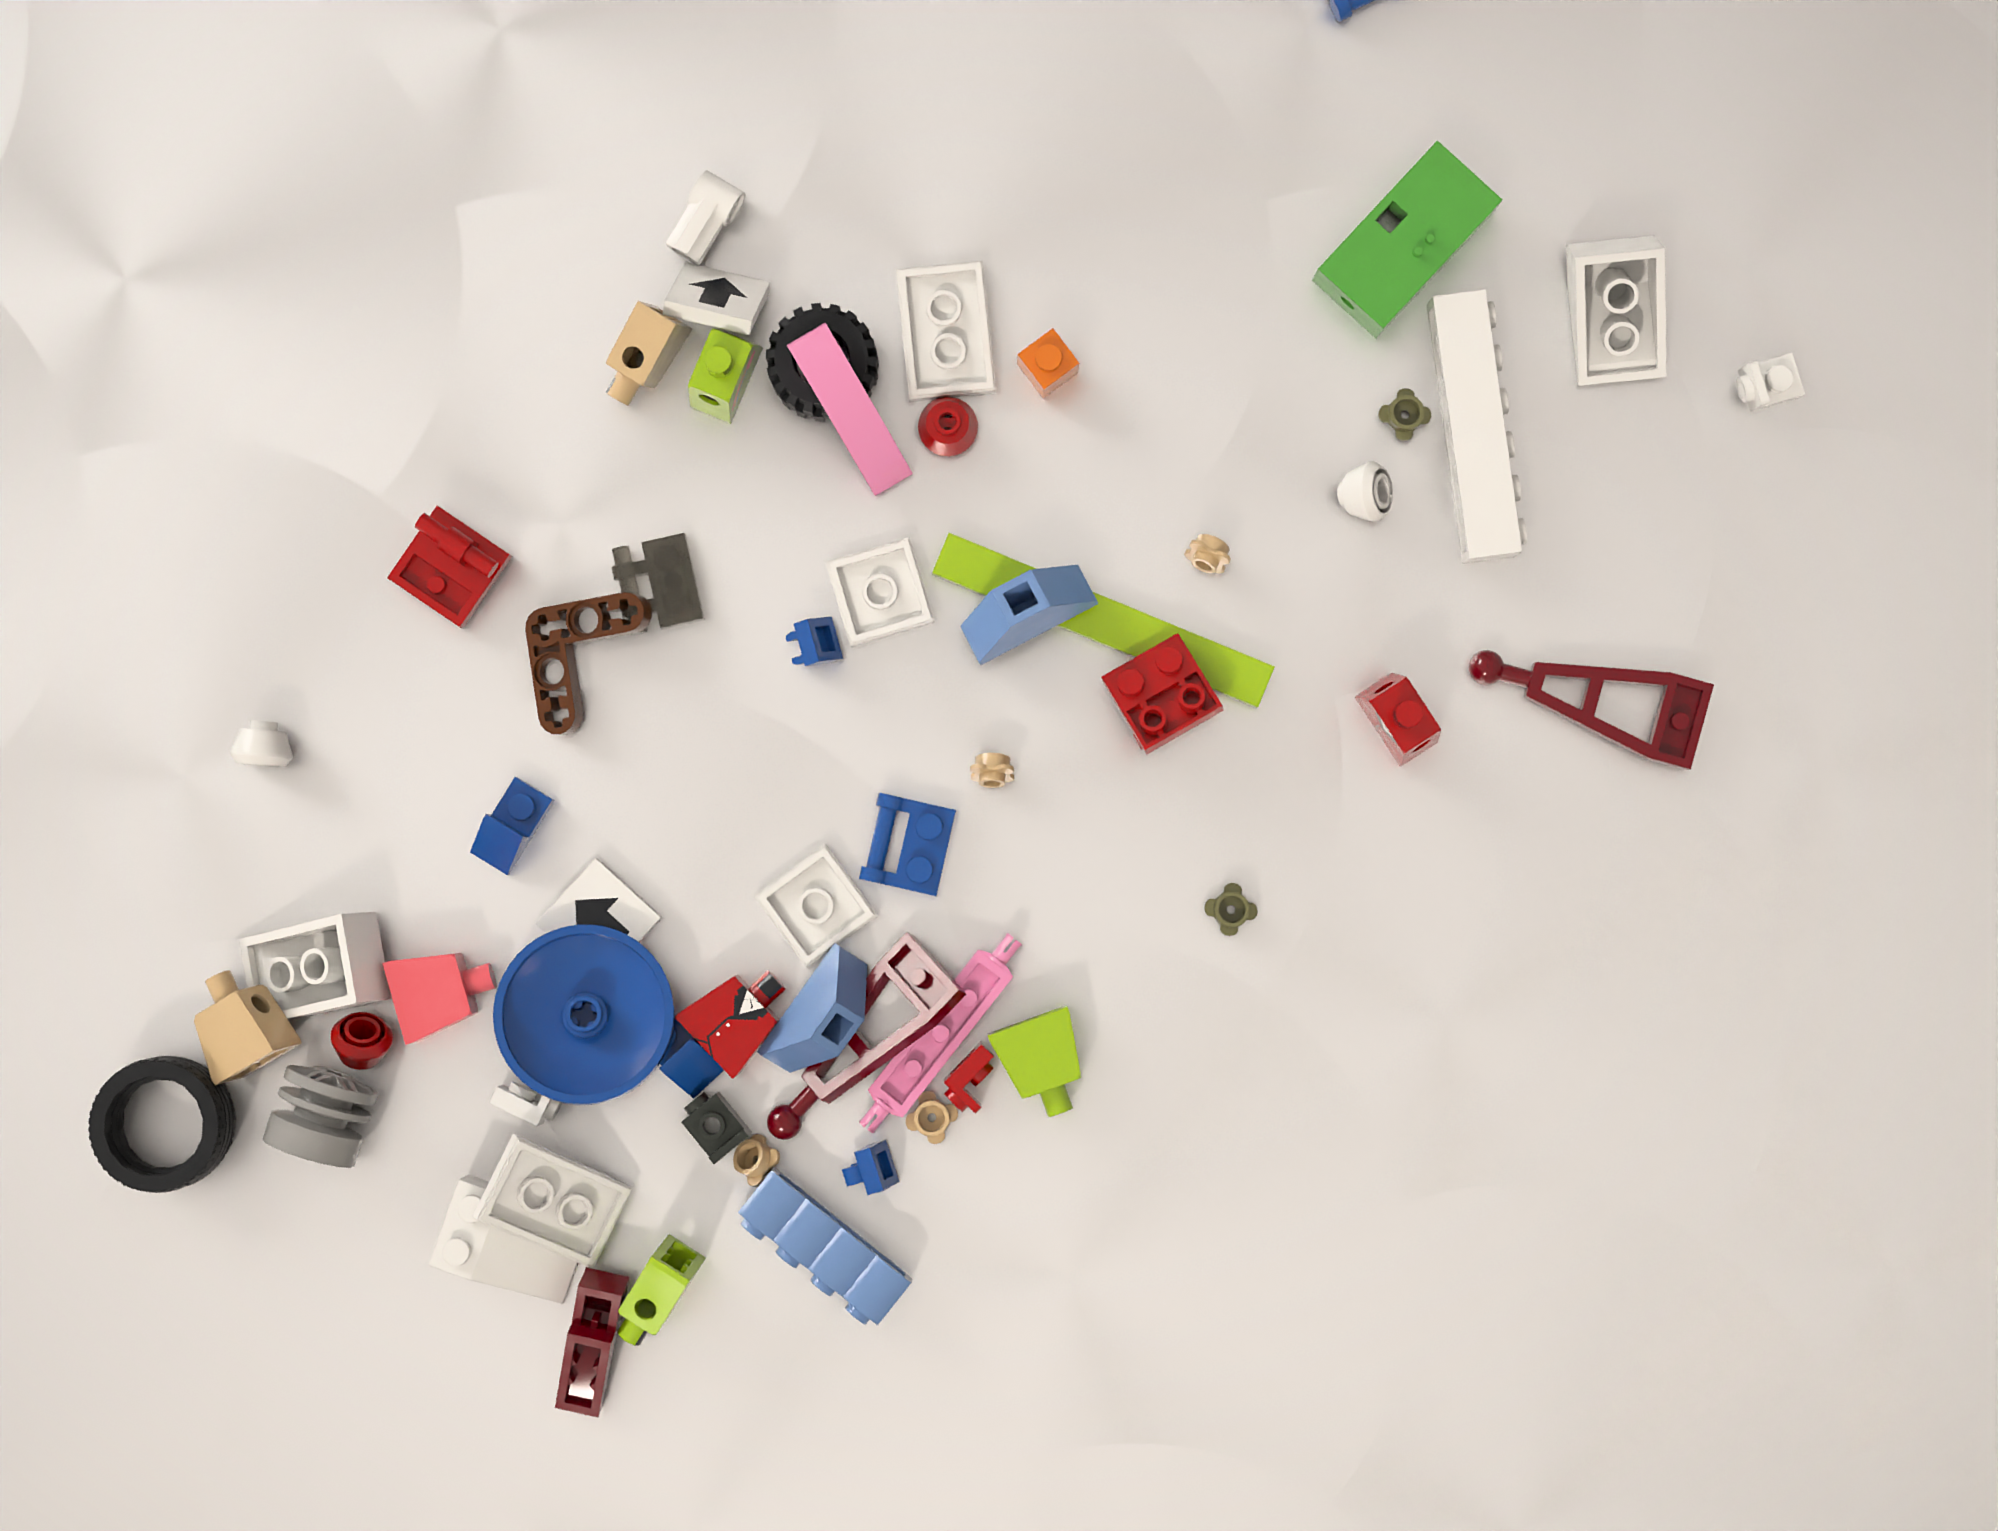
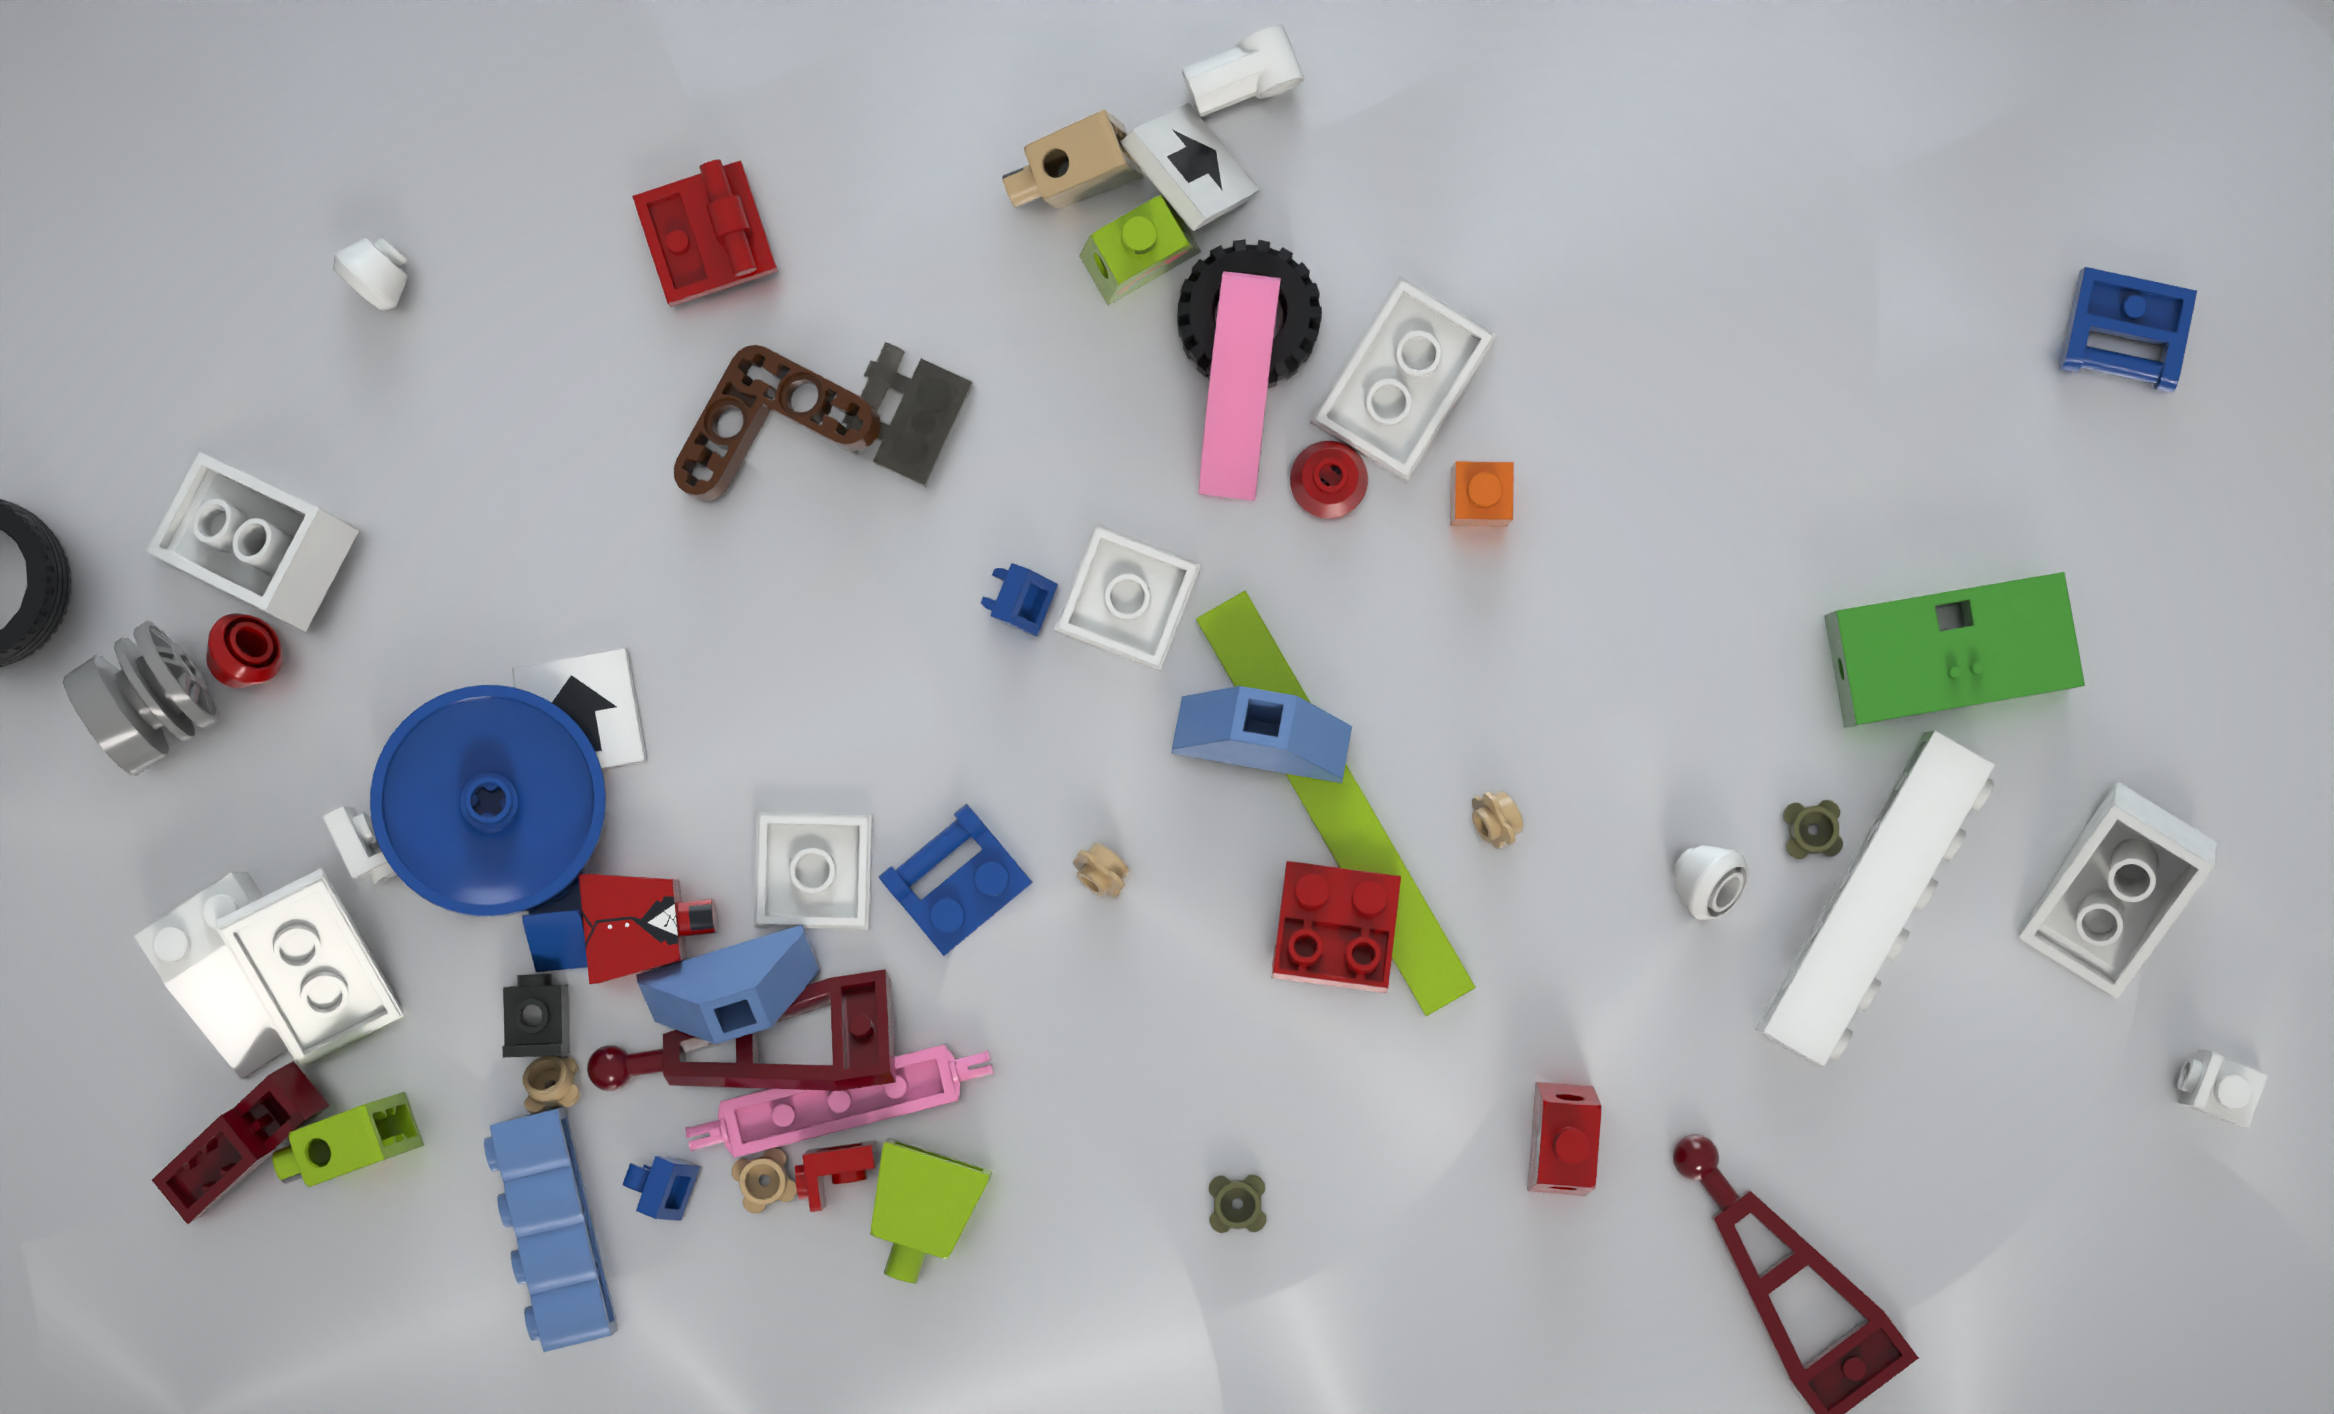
camera: 40 degrees right, 0 degrees up
tan torso [194,970,302,1086] -> none
coral torso [382,953,497,1045] -> none
blue slope [470,777,555,875] -> none

